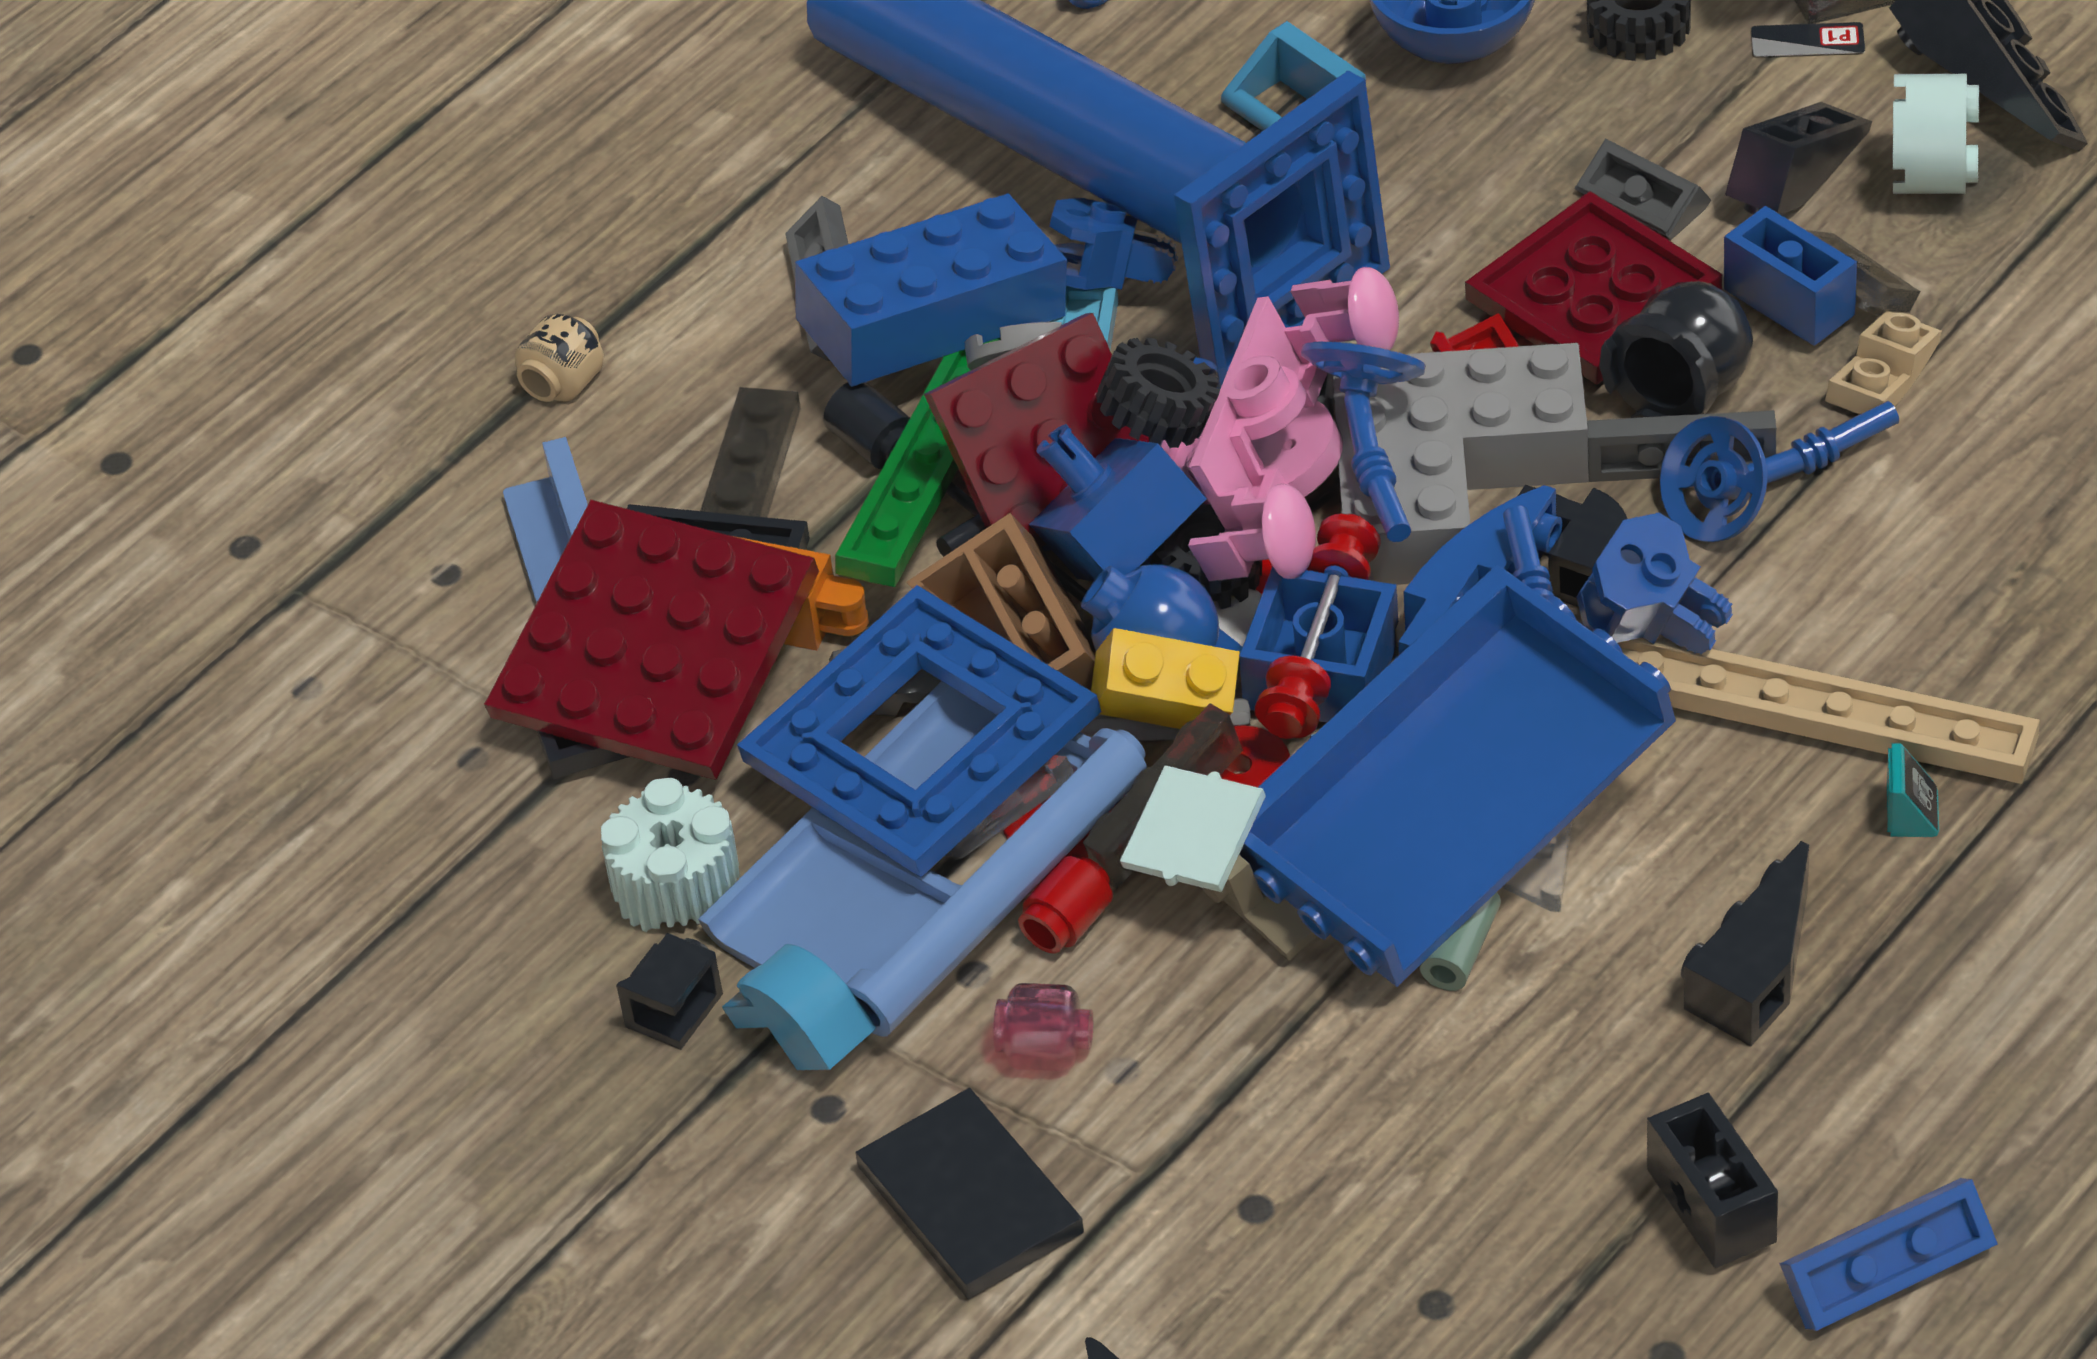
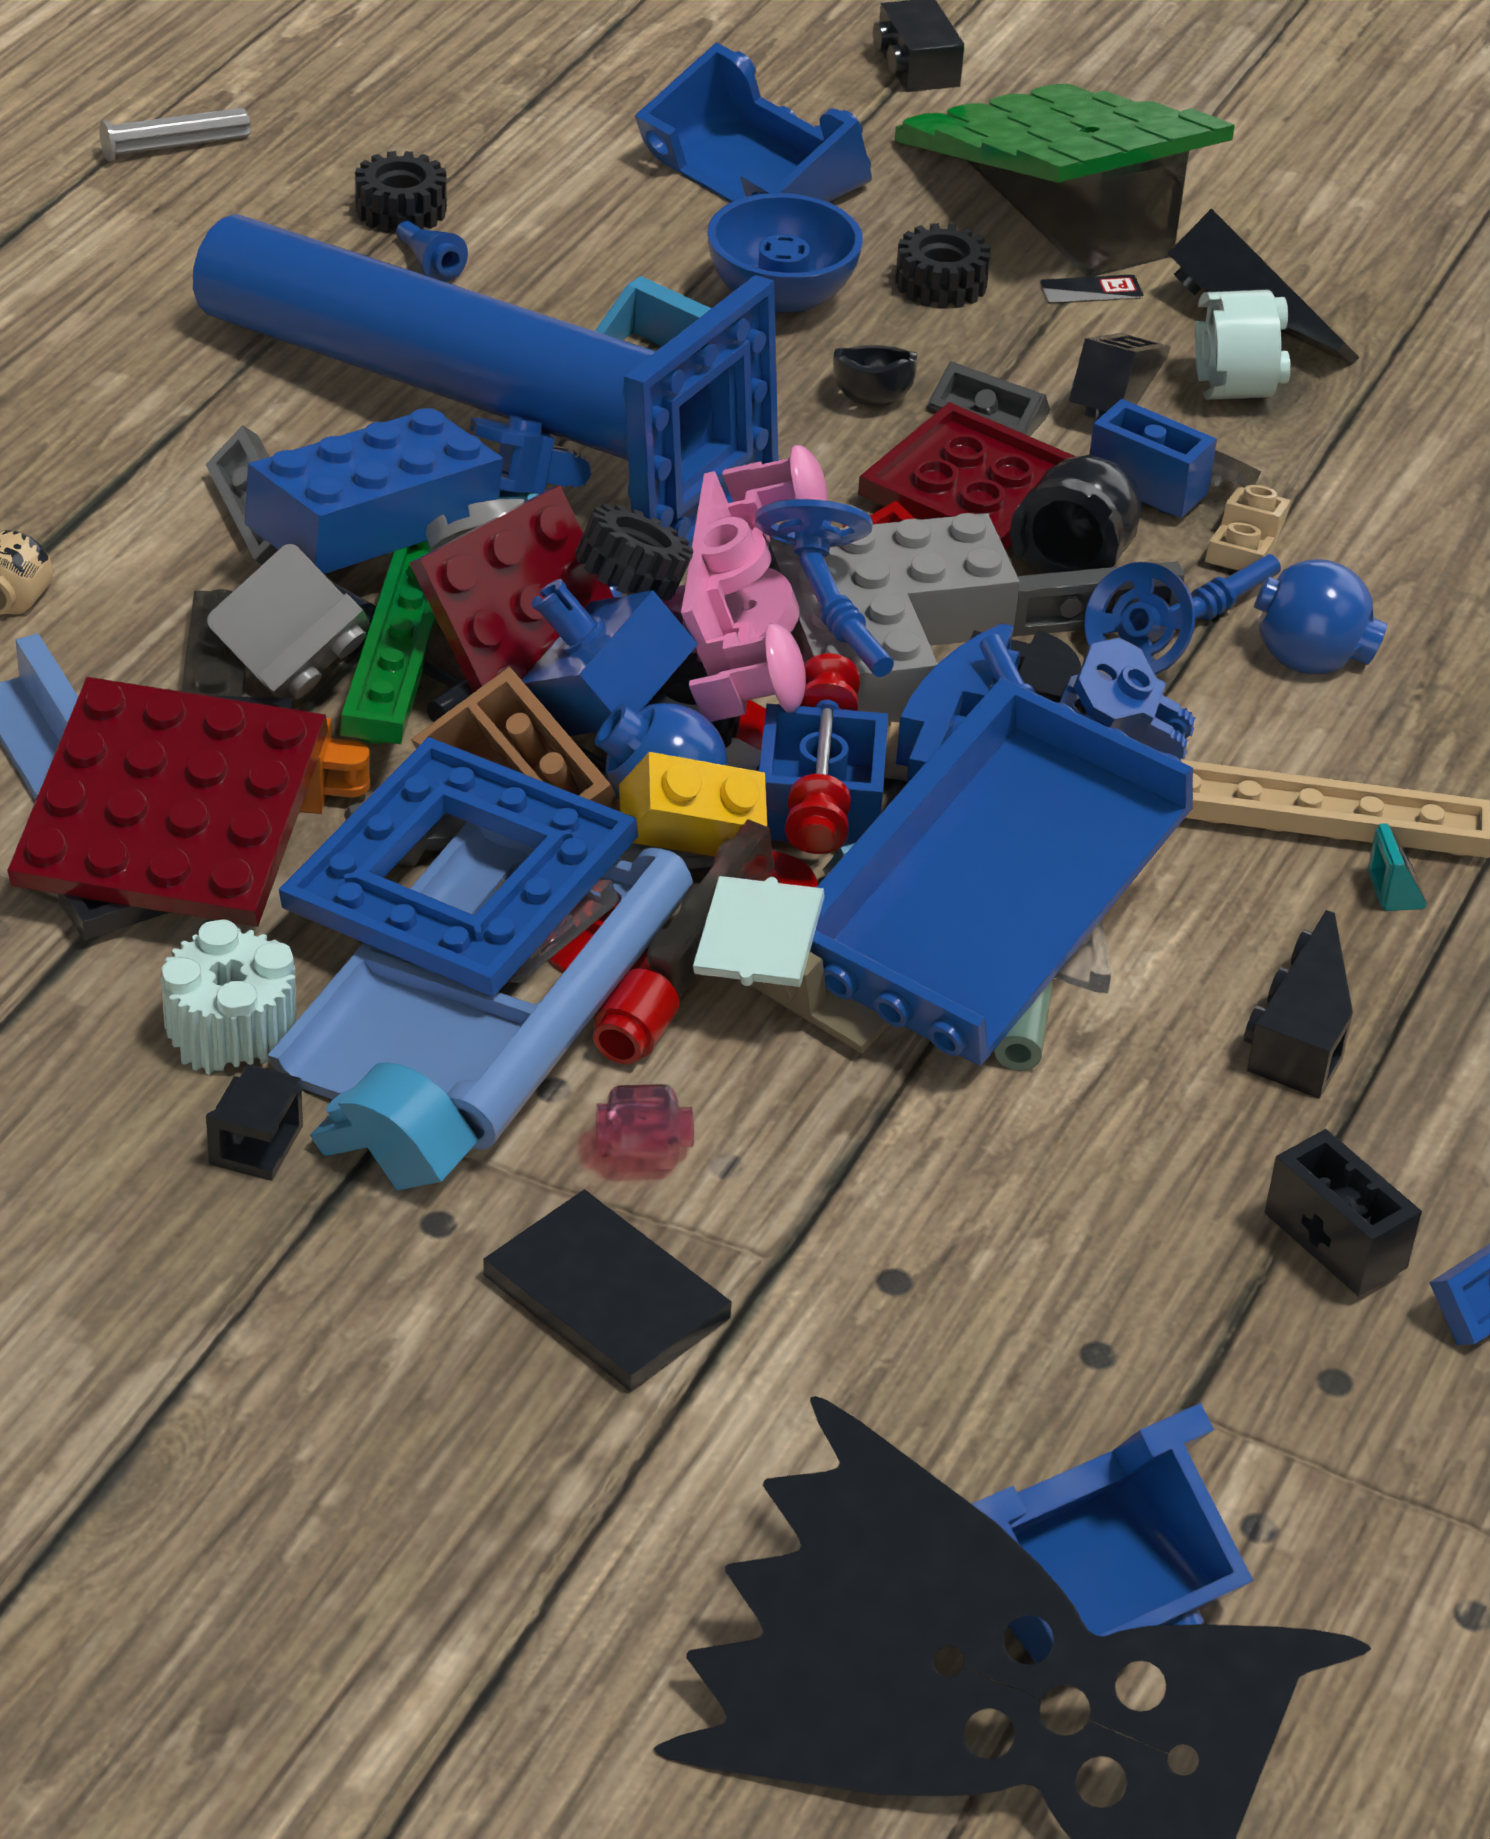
camera: 20 degrees left, 5 degrees down
none -> light grey bracket [207,544,371,699]
none -> black helmet [833,345,917,406]
none -> blue brick [1254,559,1387,674]

